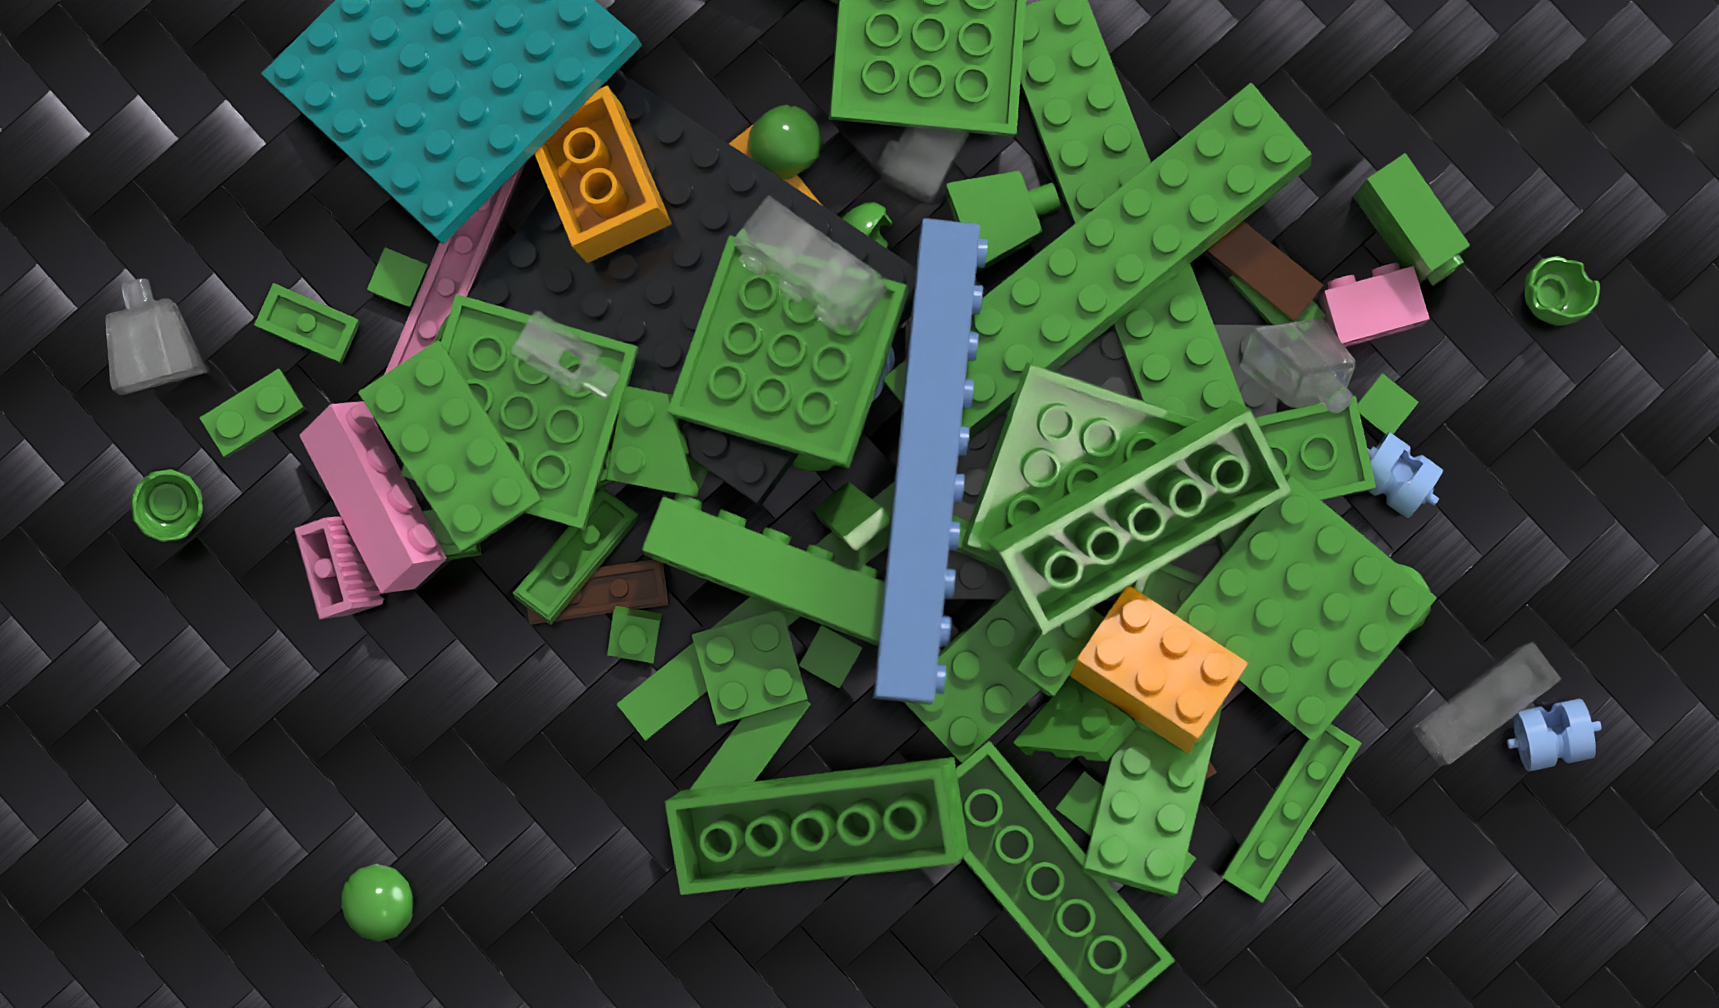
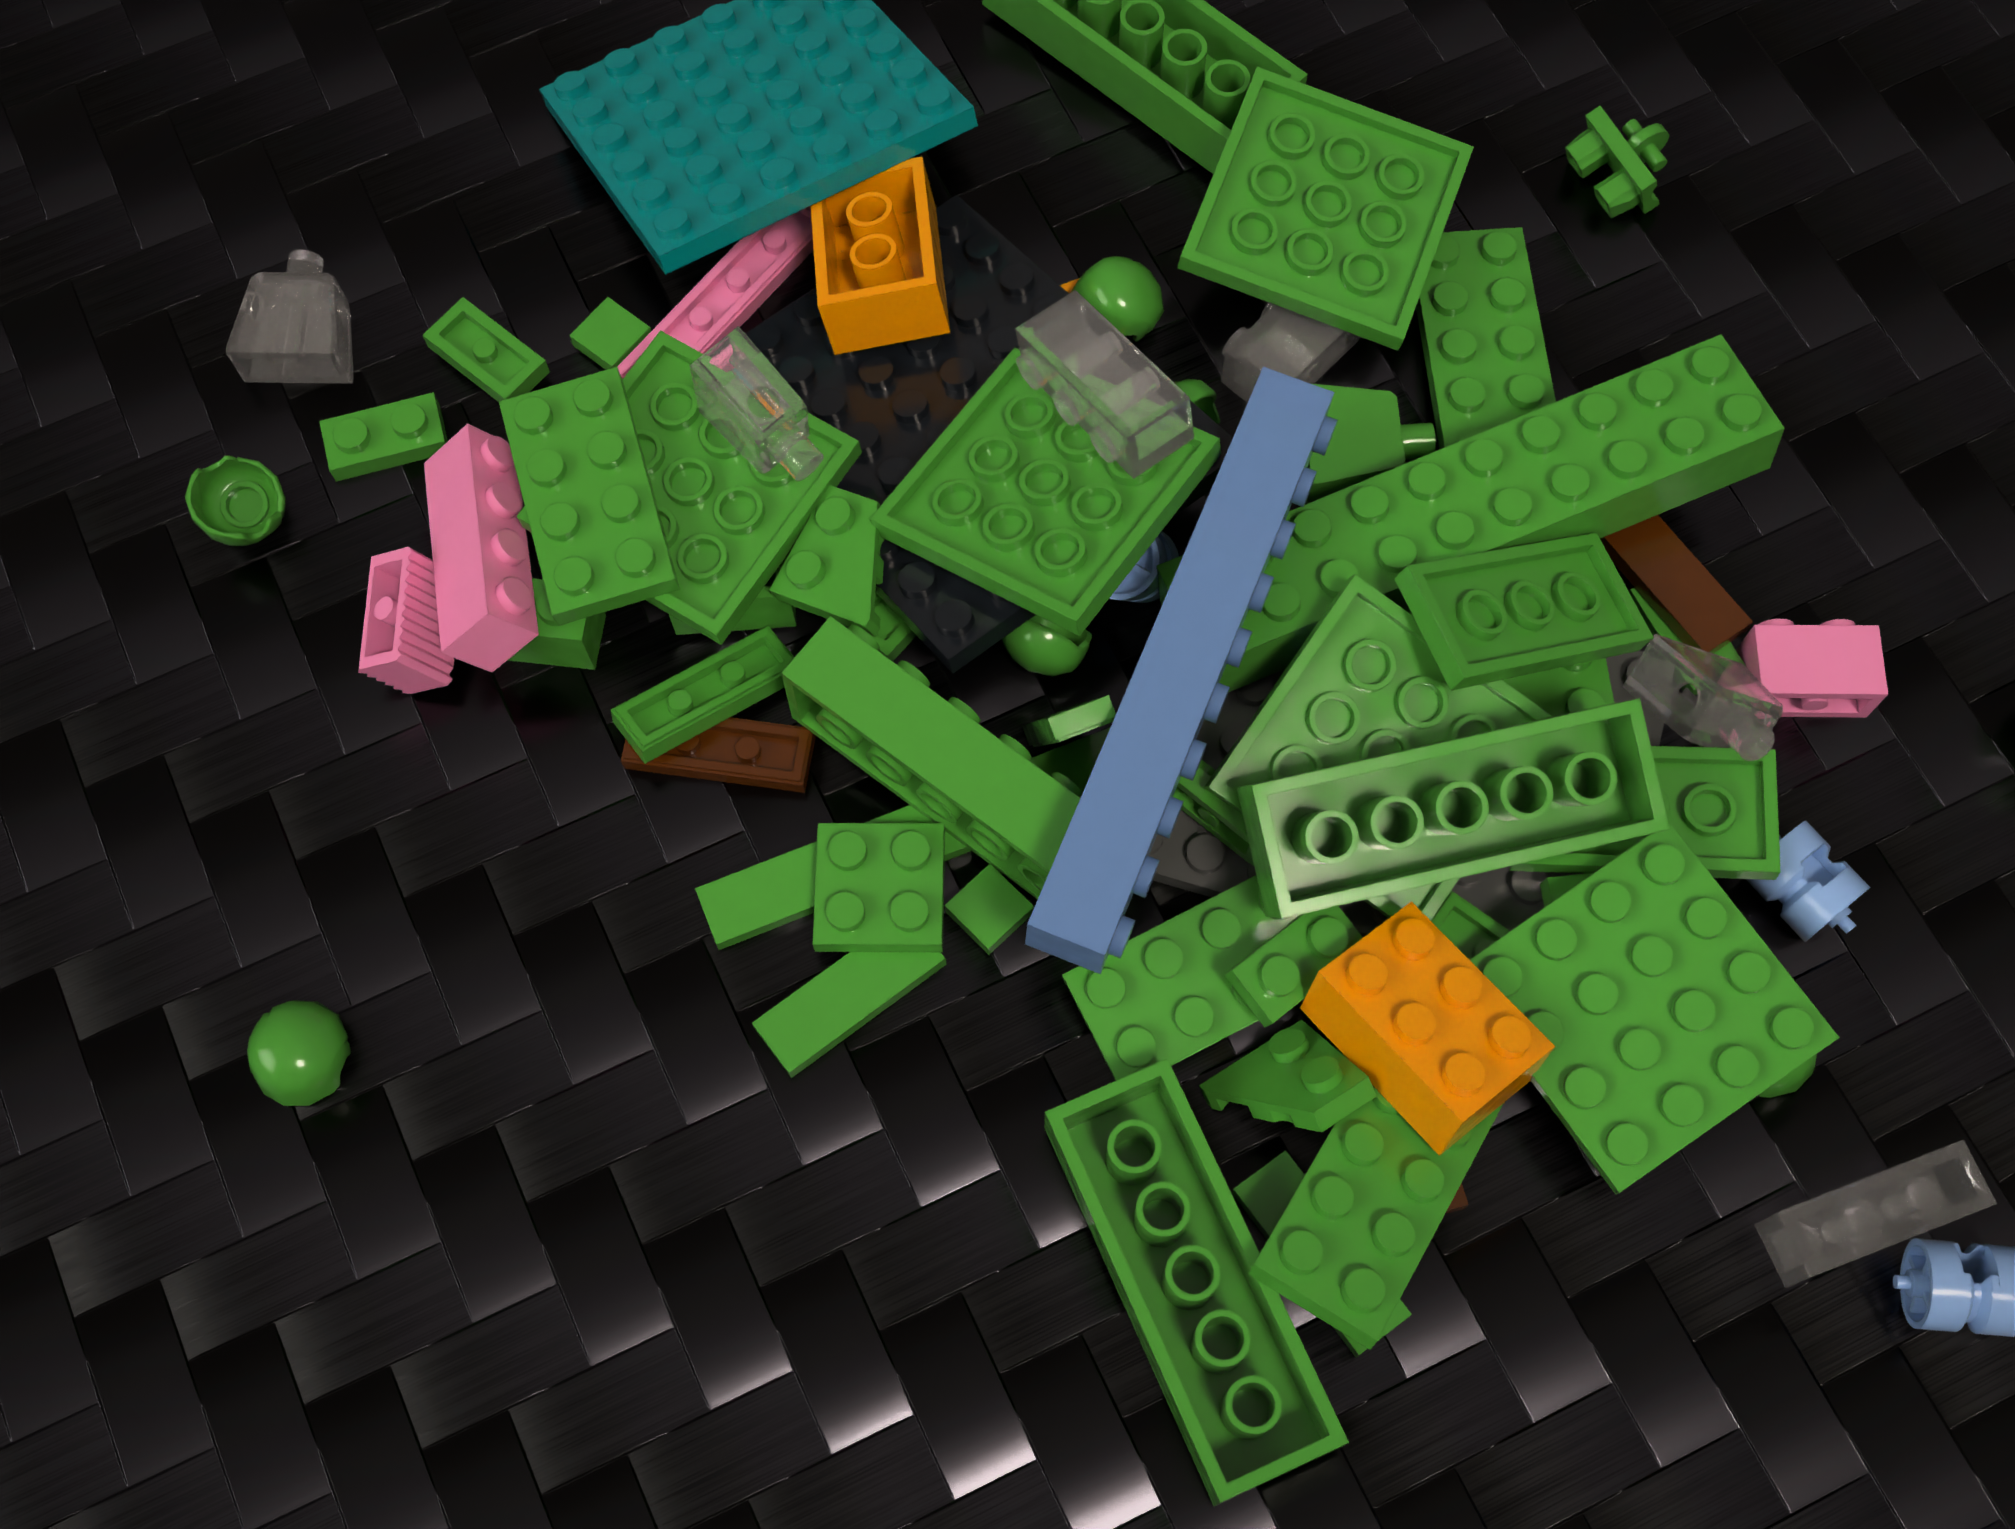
camera: 25 degrees right, 15 degrees down
bright green plate [607,606,662,663] -> none
bright green brick [665,757,969,895] -> none
bright green plate [1221,723,1362,903] -> none
bright green brick [1353,153,1470,286] -> none
bright green tile [1357,373,1419,437] -> none
none -> bright green plate [1394,532,1654,691]

